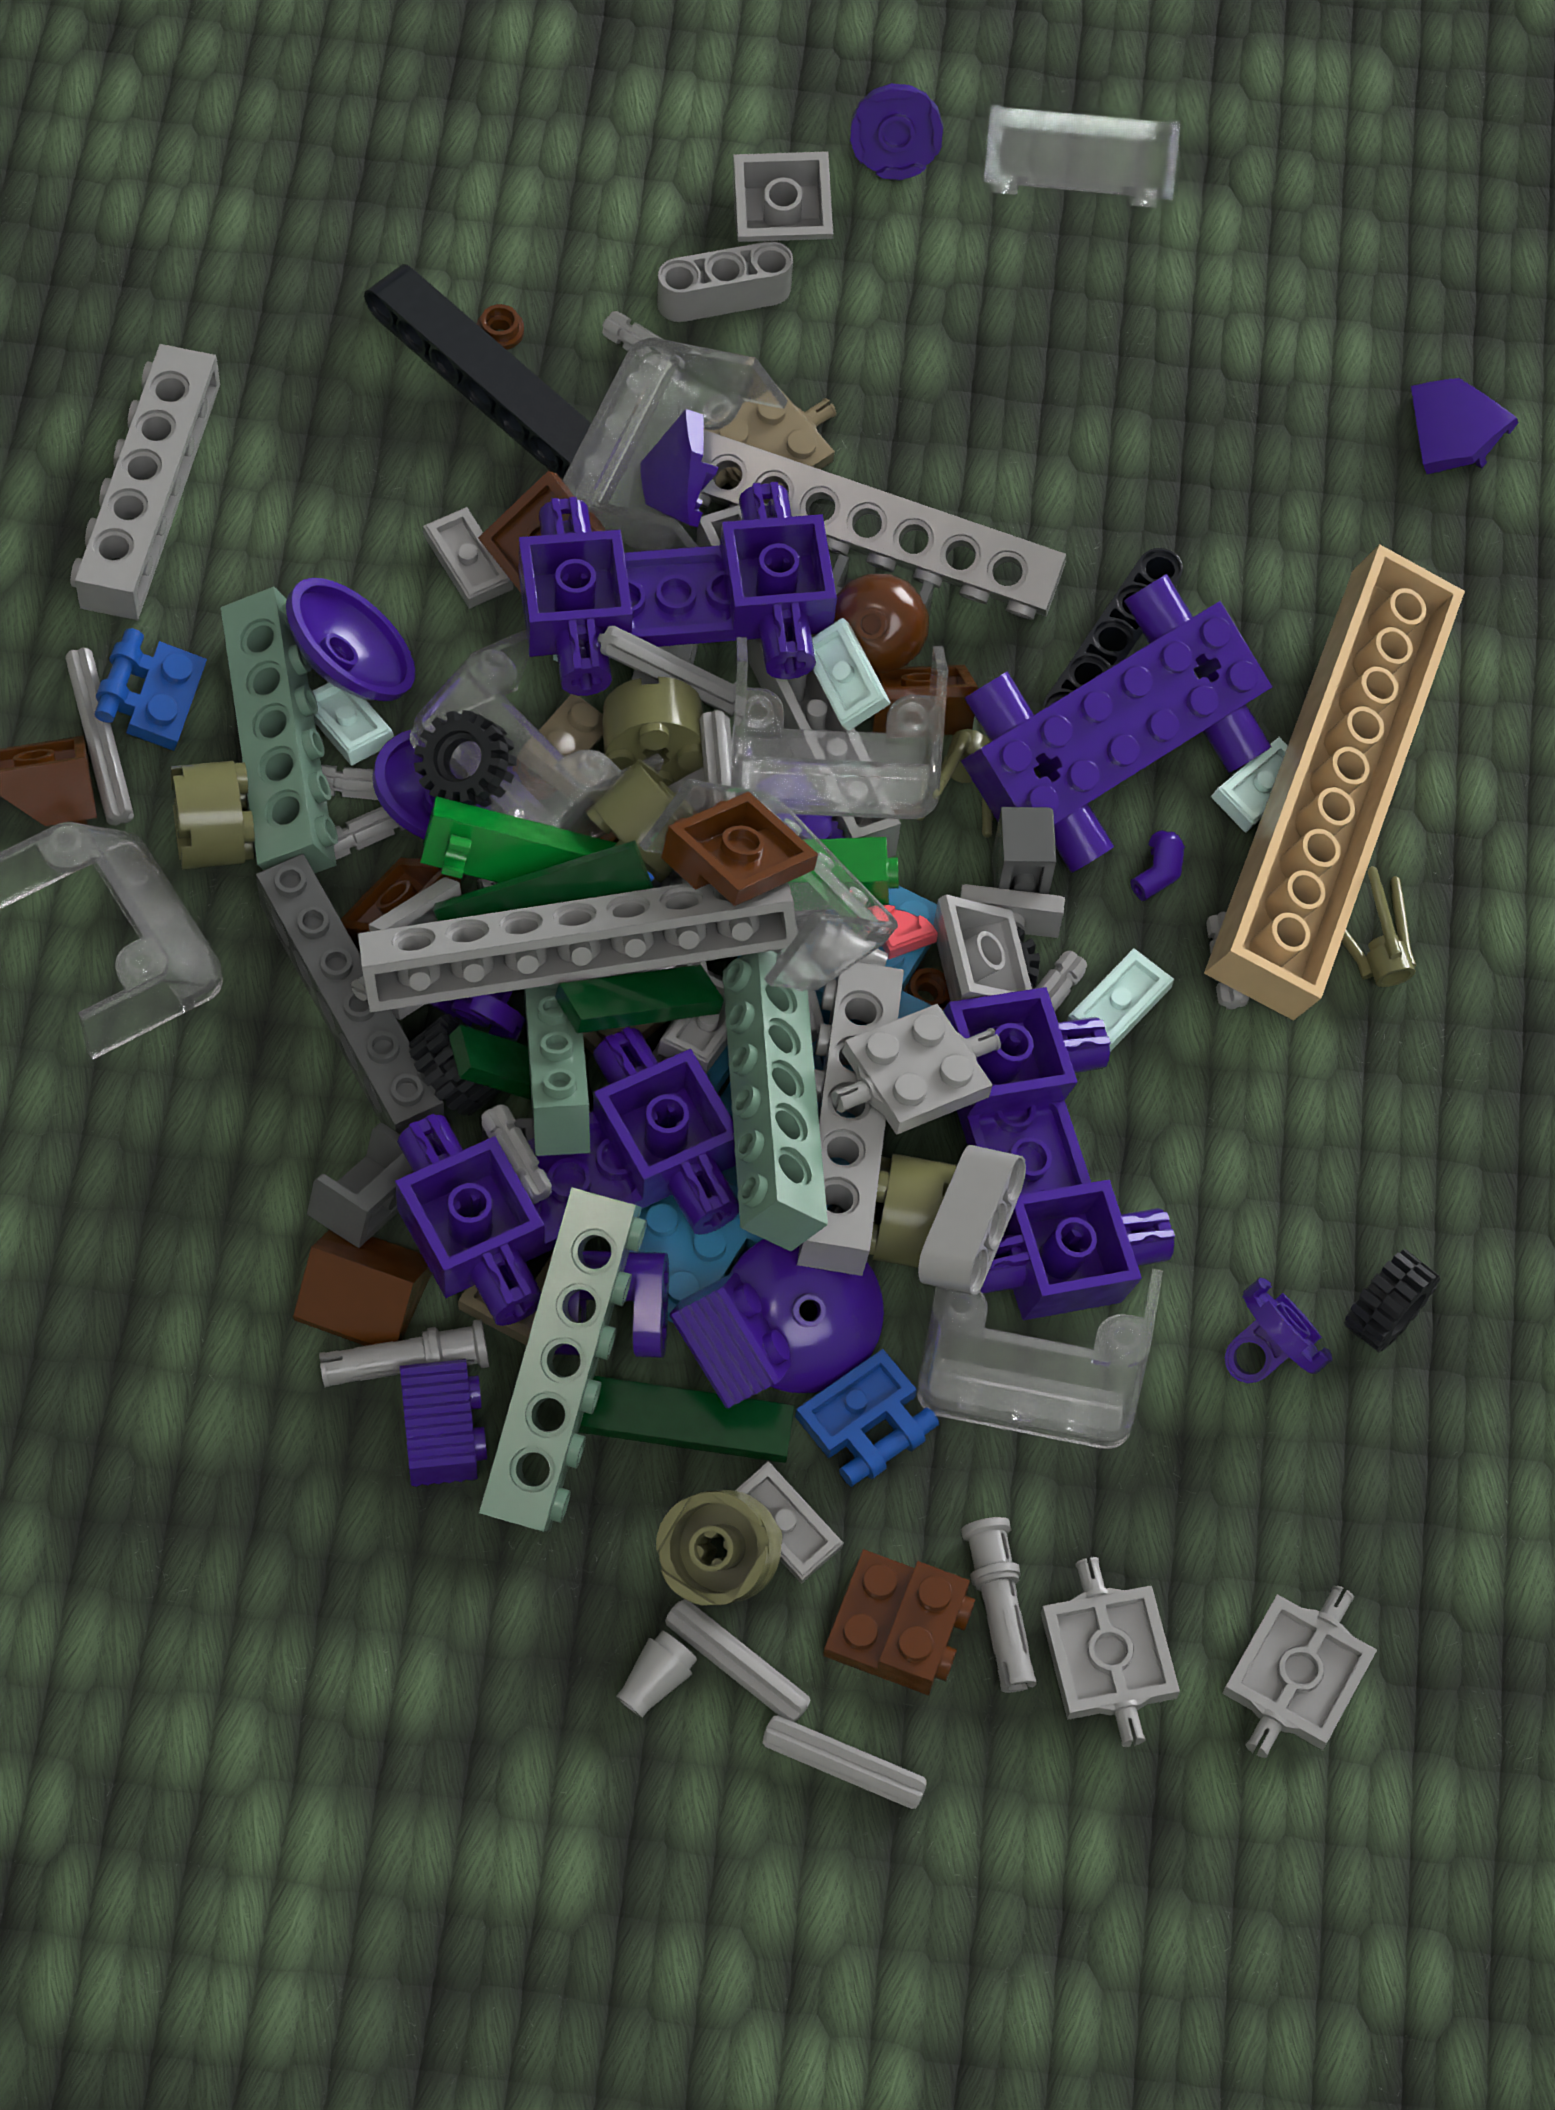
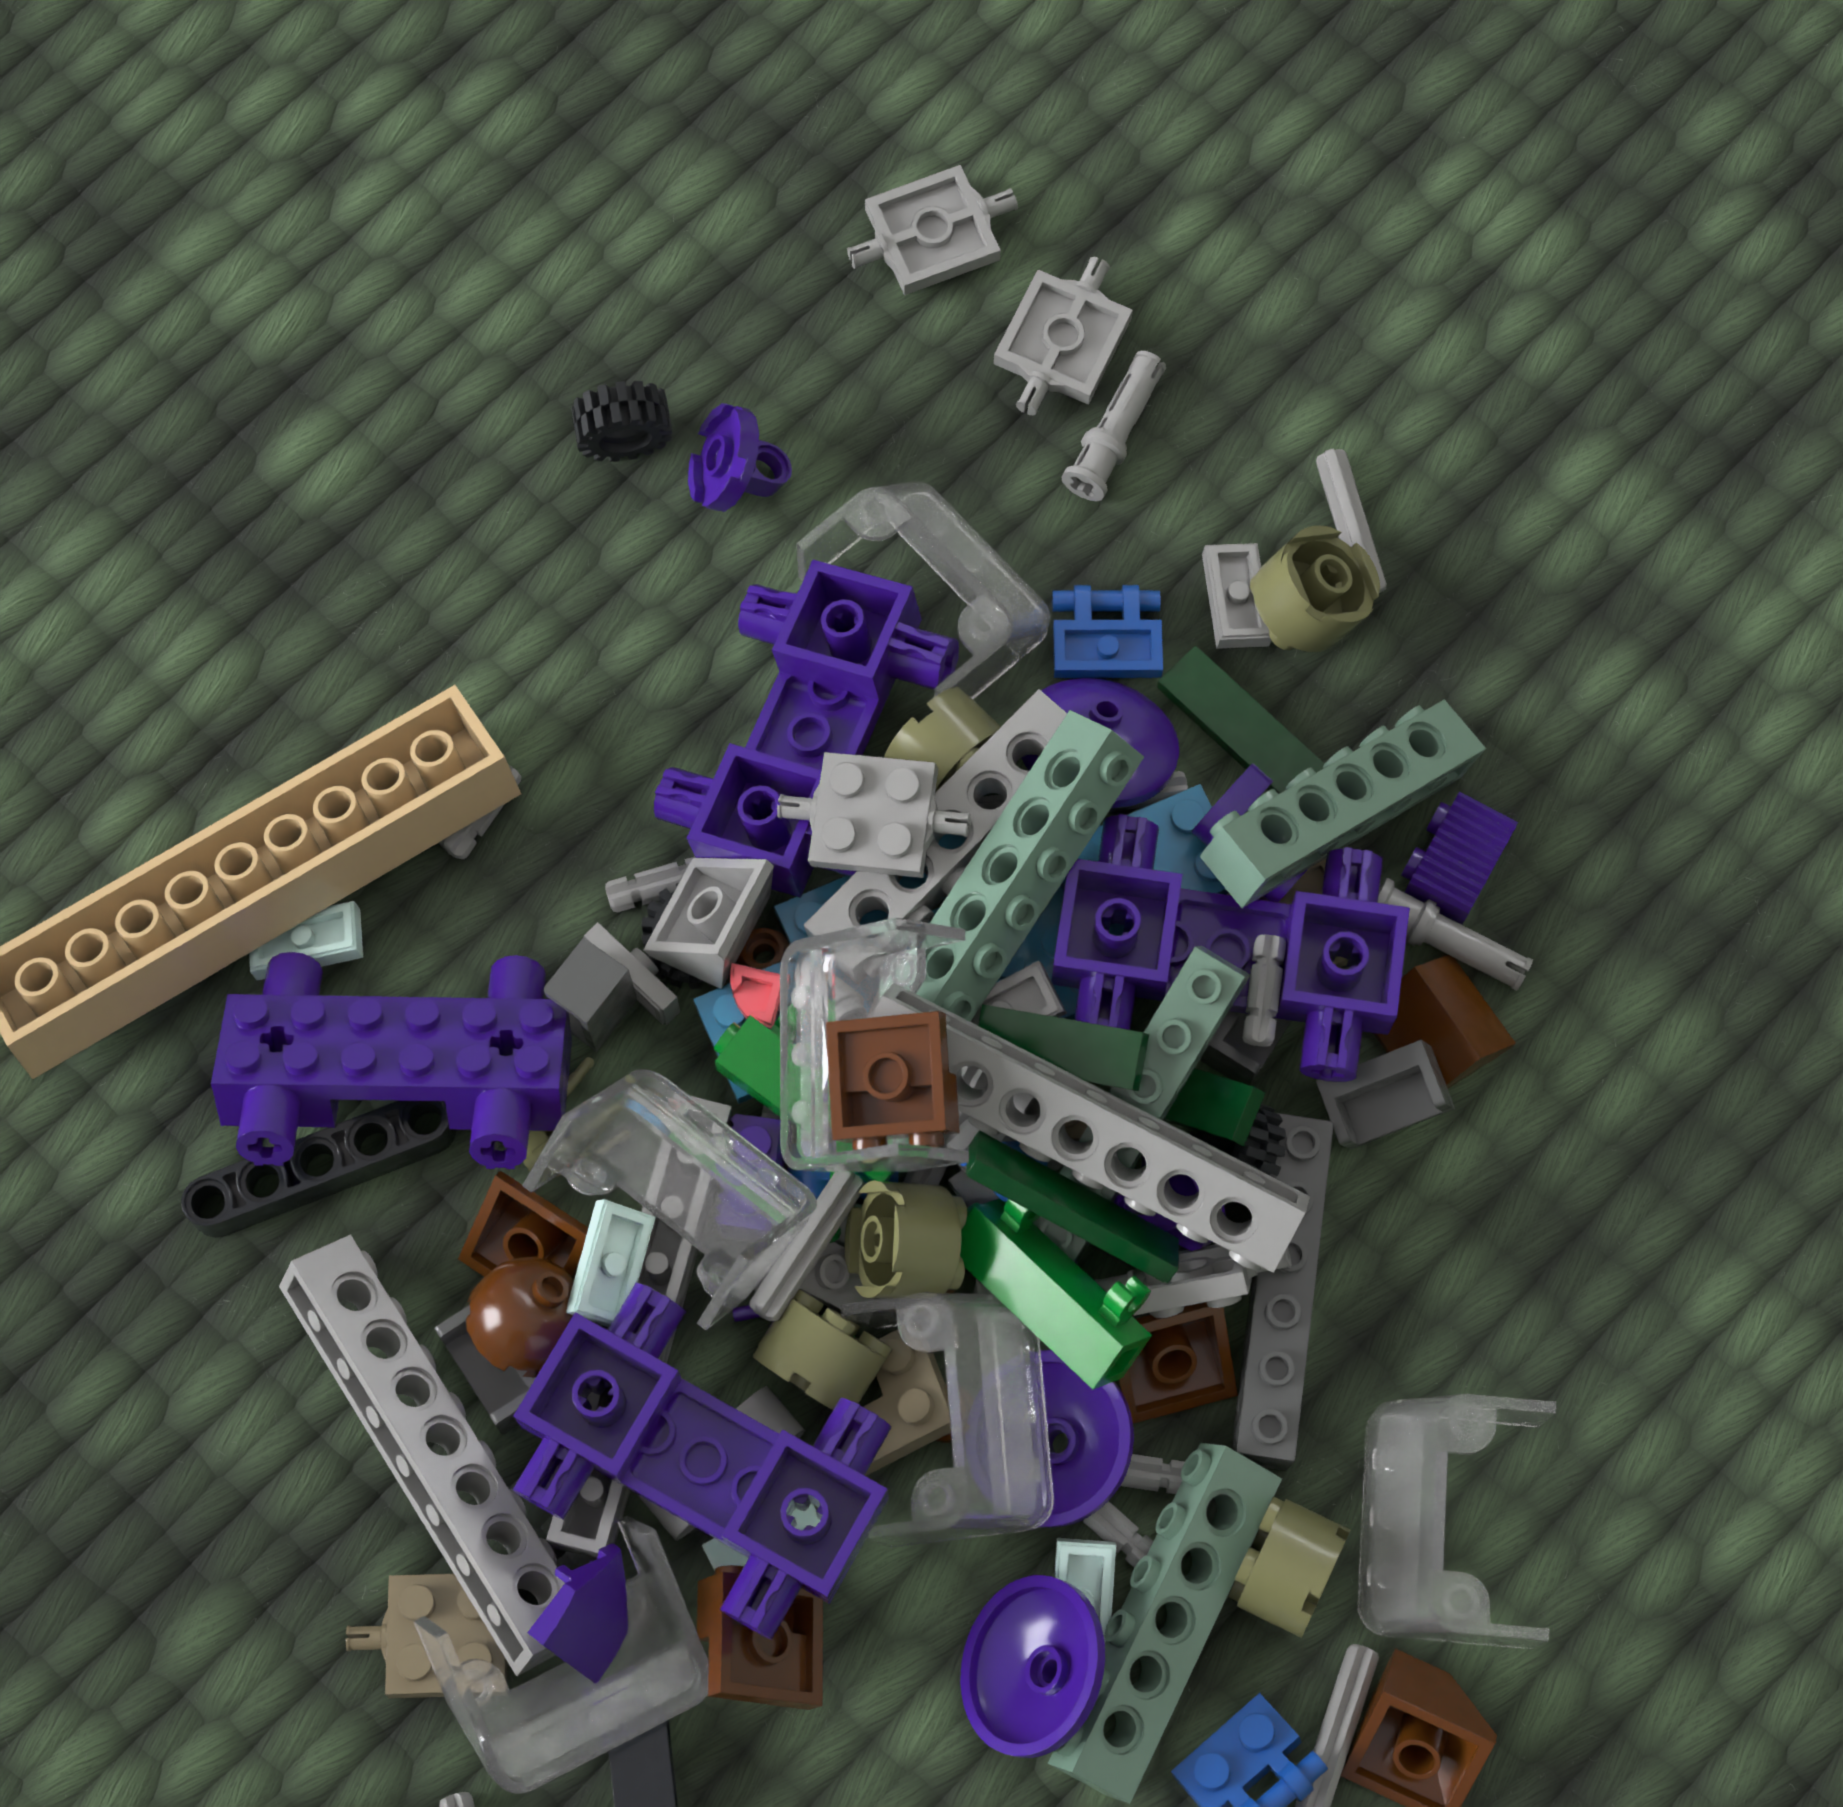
camera: 140 degrees left, 10 degrees up
black tyre [414,710,517,807] -> none
light grey plate [423,507,513,609] -> none
light grey axle [597,626,750,717] -> none
light grey cone [616,1630,697,1718] -> none
dark purple brick [669,1272,792,1408] -> none
light grey axle [763,1715,927,1809] -> none
reddish brown plate [823,1549,976,1696] -> none
light grey beam [918,1145,1026,1295] -> none
light aqua plate [1067,948,1174,1052] -> none
dark purple arm [1130,830,1185,901] -> none
olive plant [1341,866,1416,987] -> none

